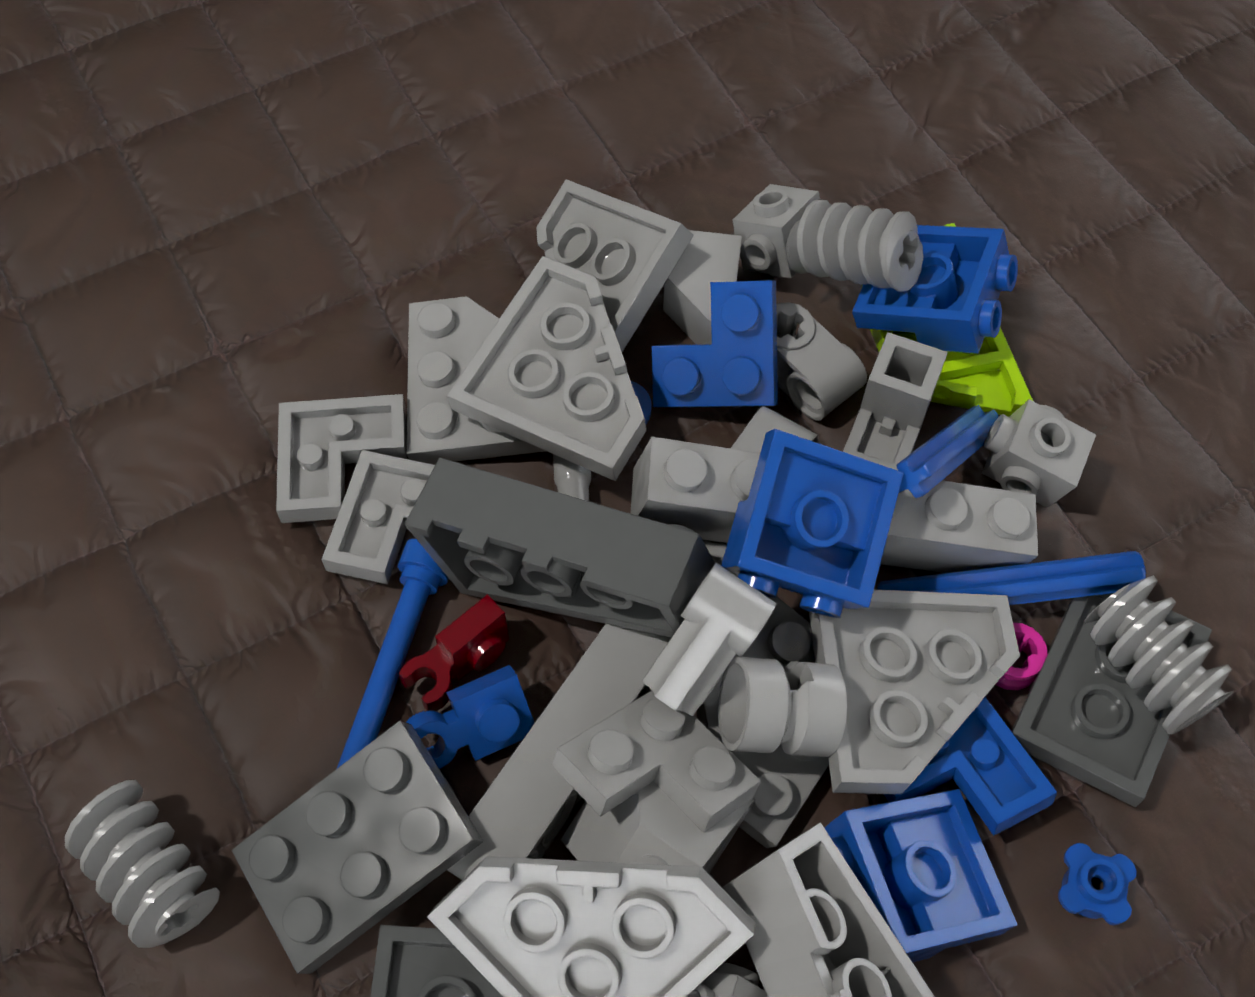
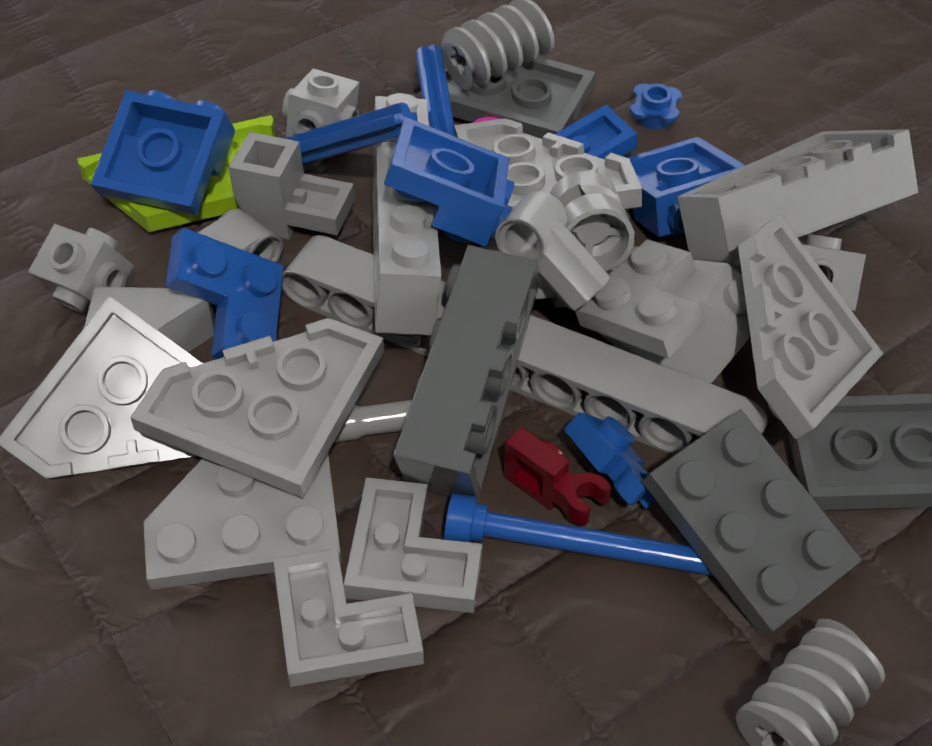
camera: 95 degrees left, 10 degrees down
light grey piece [786,199,924,292] -> none

